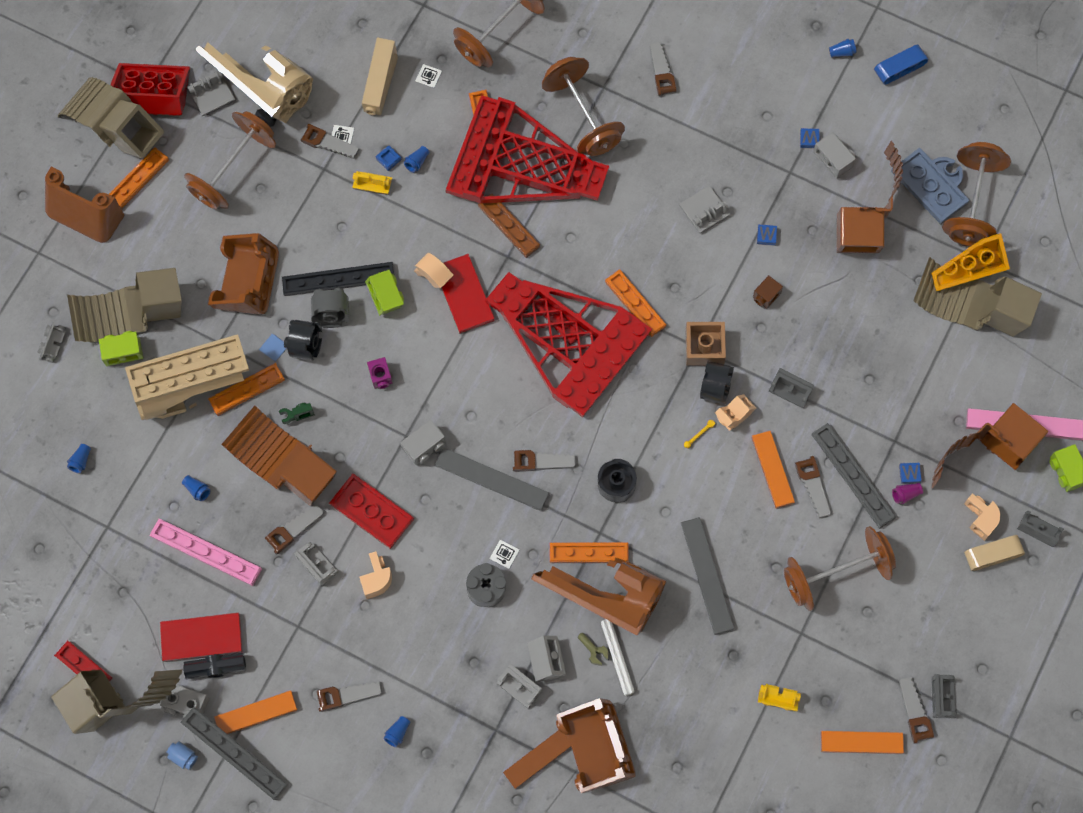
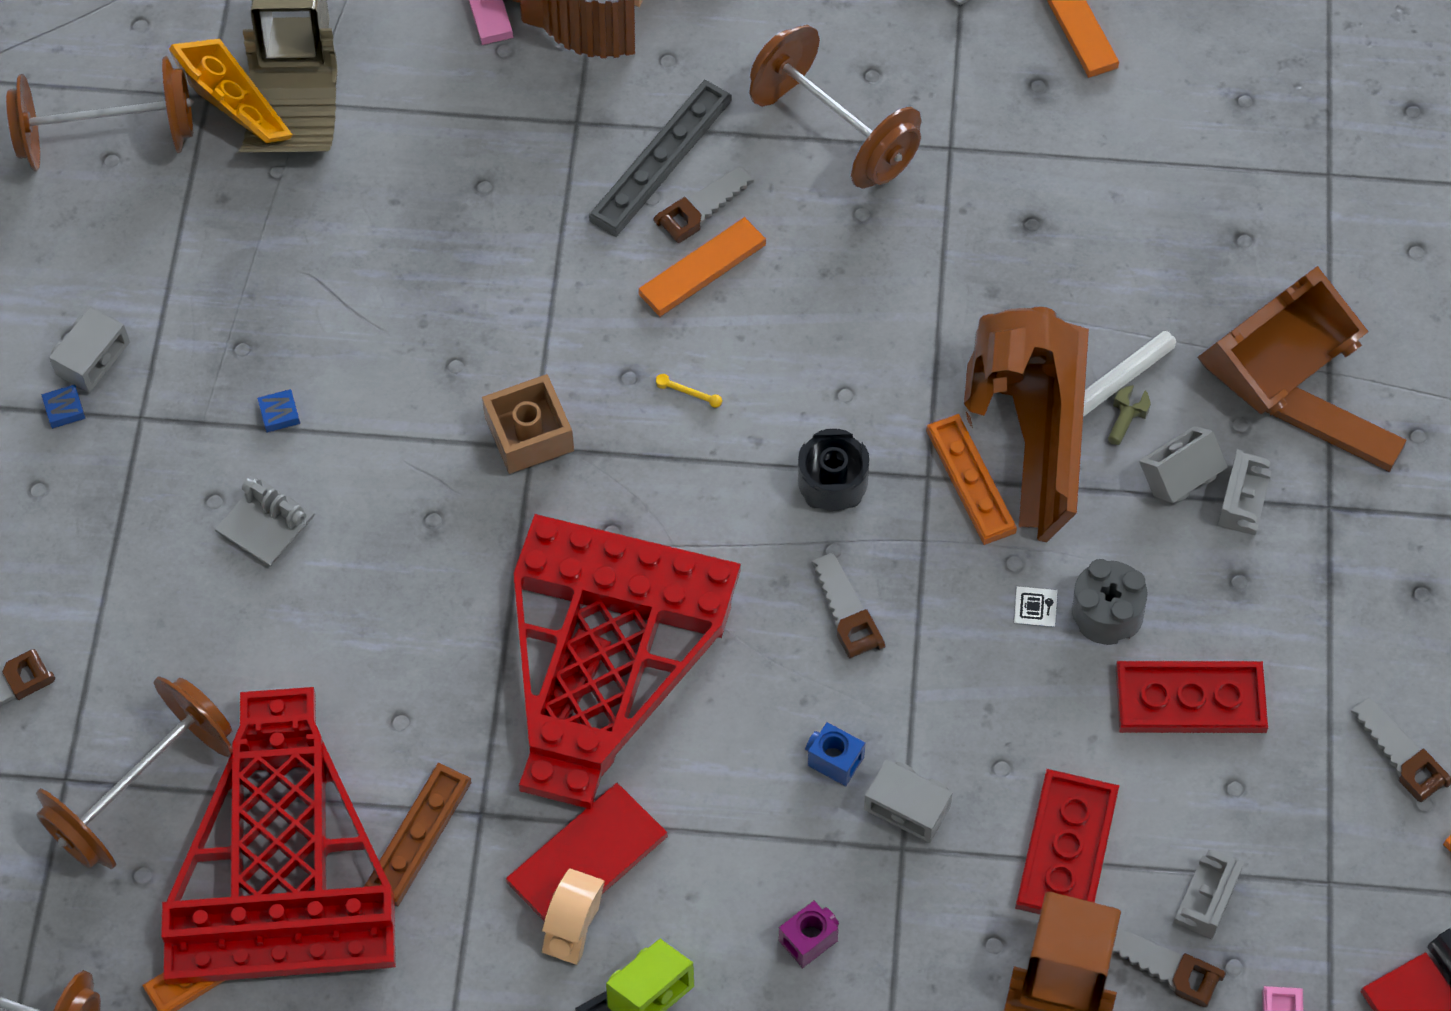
camera: 115 degrees left, 10 degrees down
light nougat brick [359,551,392,599] -> none
blue cone [383,716,411,747] -> none
dark grey tile [435,447,549,511] -> none
orange tile [605,269,666,338] -> none
dark grey tile [681,517,734,635] -> none
black brick [700,361,734,404] -> none
light nougat brick [715,394,756,431] -> none
reddish brown brick [753,275,783,309] -> none
yellow hinge [758,683,801,711] -> none
dark grey hinge [769,368,814,408] -> none
dark orange piece [837,141,903,253] -> none
sand blue plate [891,148,969,224] -> none
magenta cone [892,483,923,504] -> none
blue tile [899,463,921,484] -> none
none -> blue brick [805,722,865,786]
none -> red tile [1116,661,1268,733]

